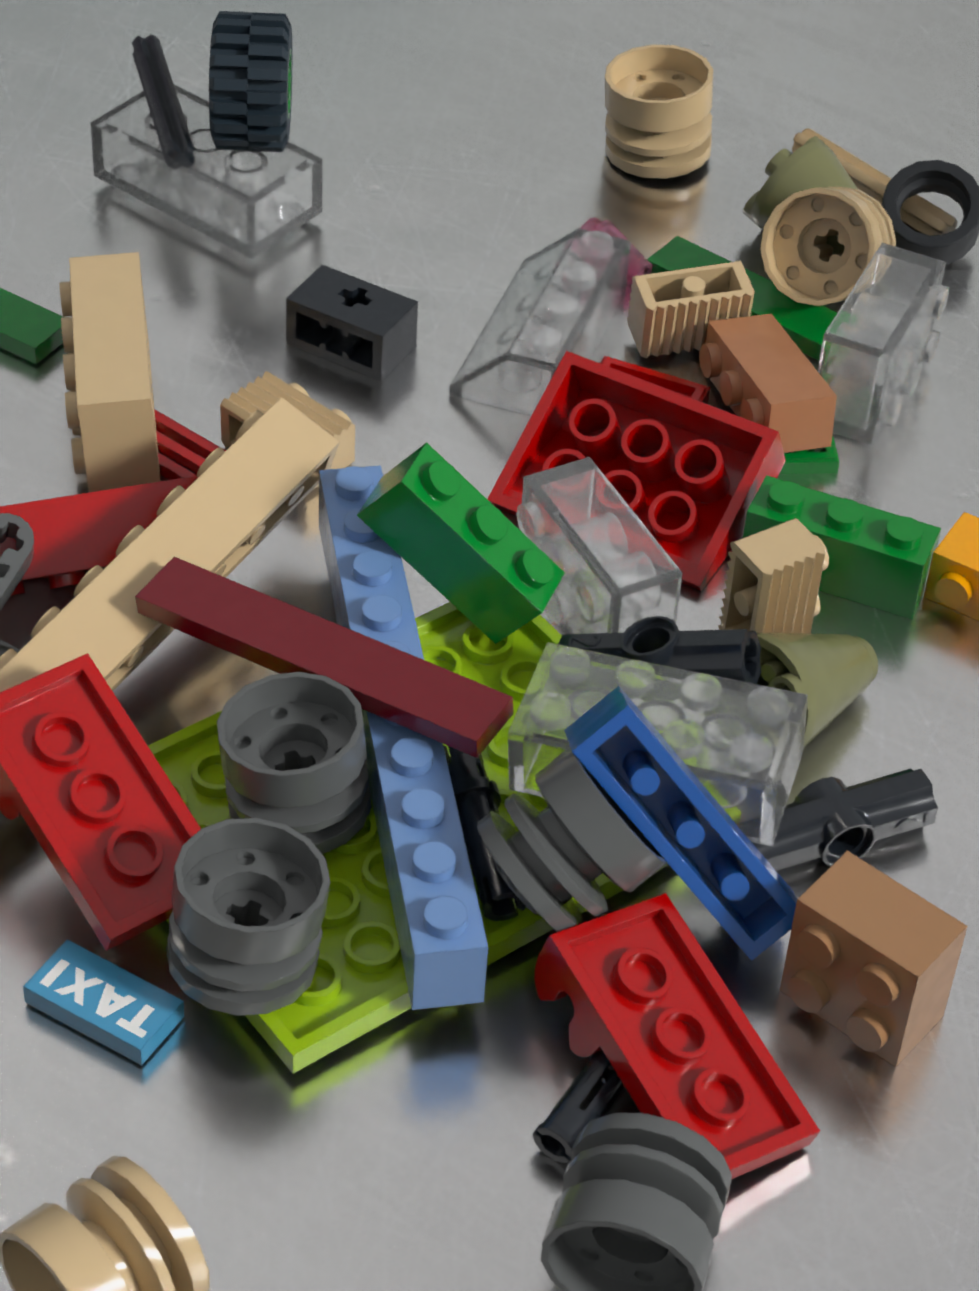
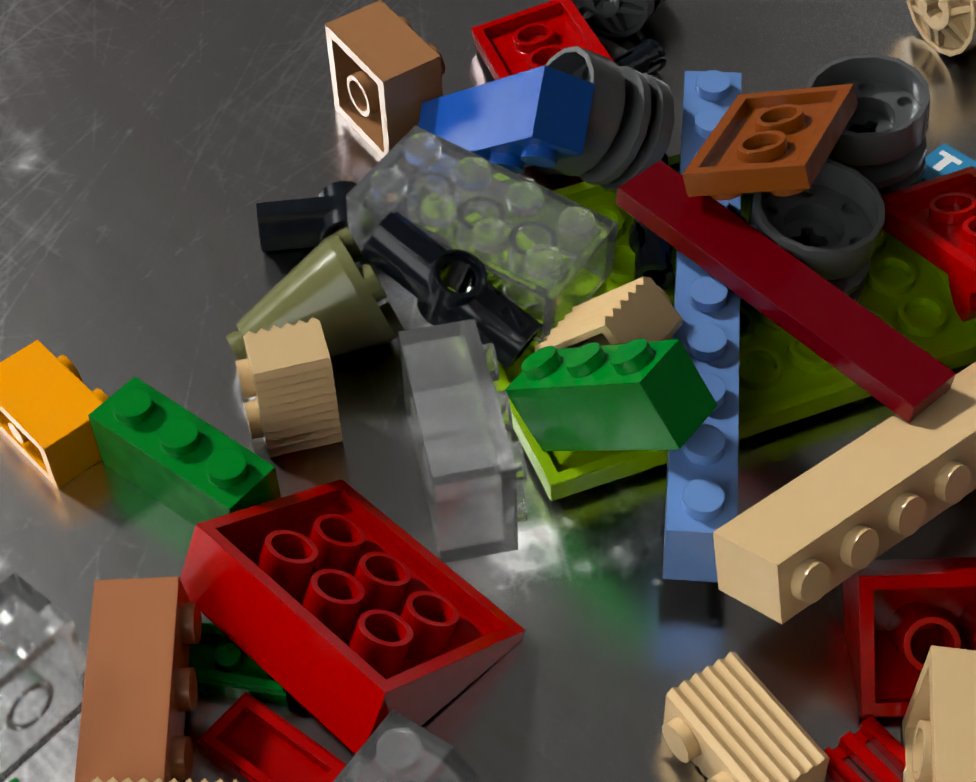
camera: 160 degrees left, 5 degrees up
none -> tan brick [535,276,682,351]
none -> dark orange plate [682,84,858,201]

